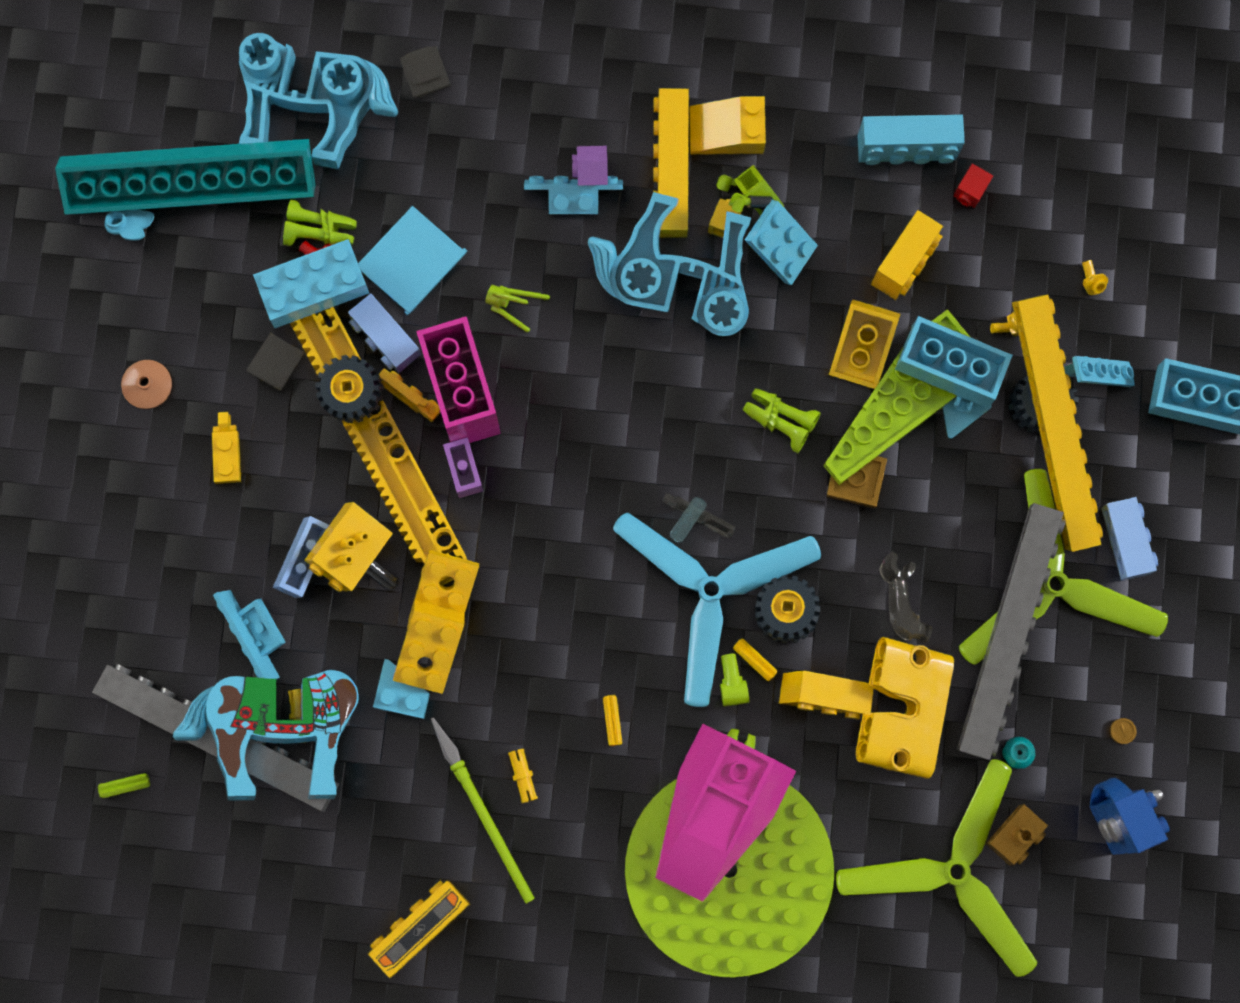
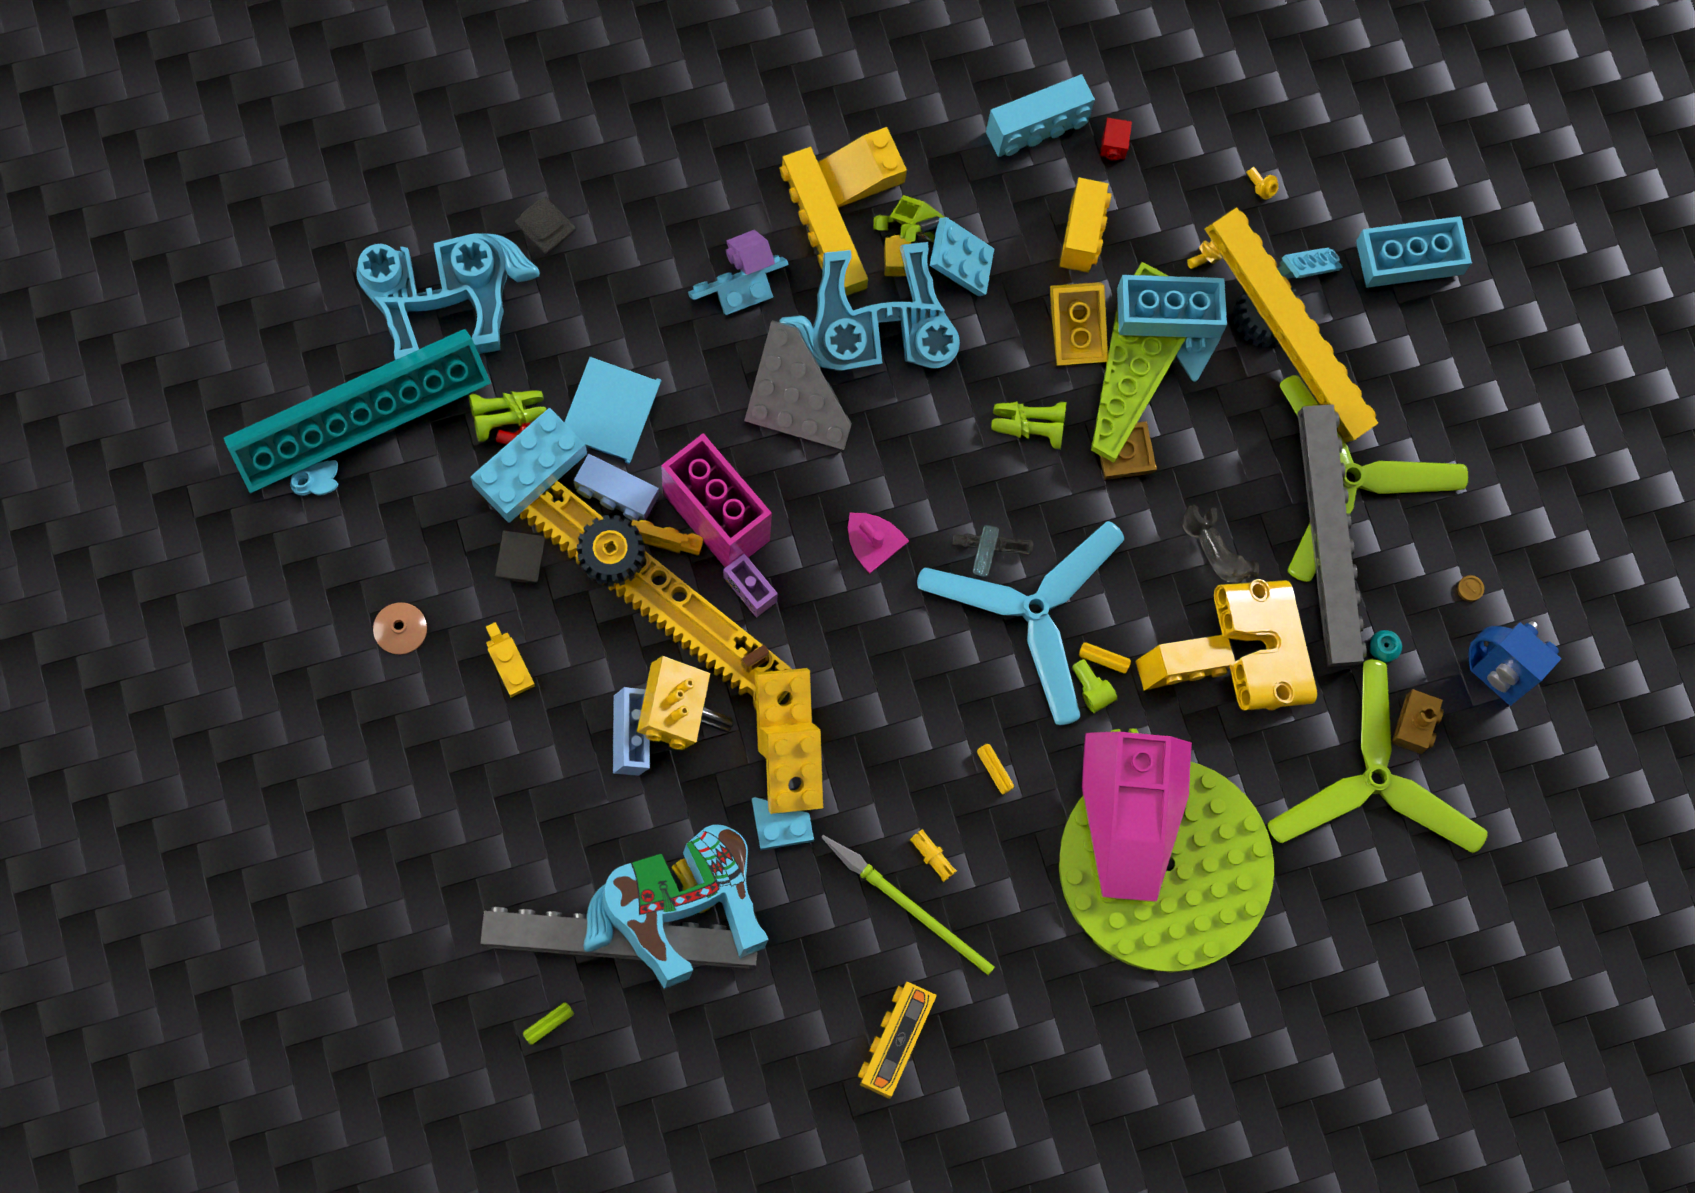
camera: 30 degrees left, 5 degrees down
medium azure bracket [213,590,286,680] -> none
lime plant [486,285,550,332] -> none
black wheel [755,575,820,644] -> none
light blue brick [1101,497,1158,581] -> none
none -> reddish brown tile [741,645,769,673]
none -> flat silver plate [744,320,852,450]
none -> dark pink shield [848,513,909,574]

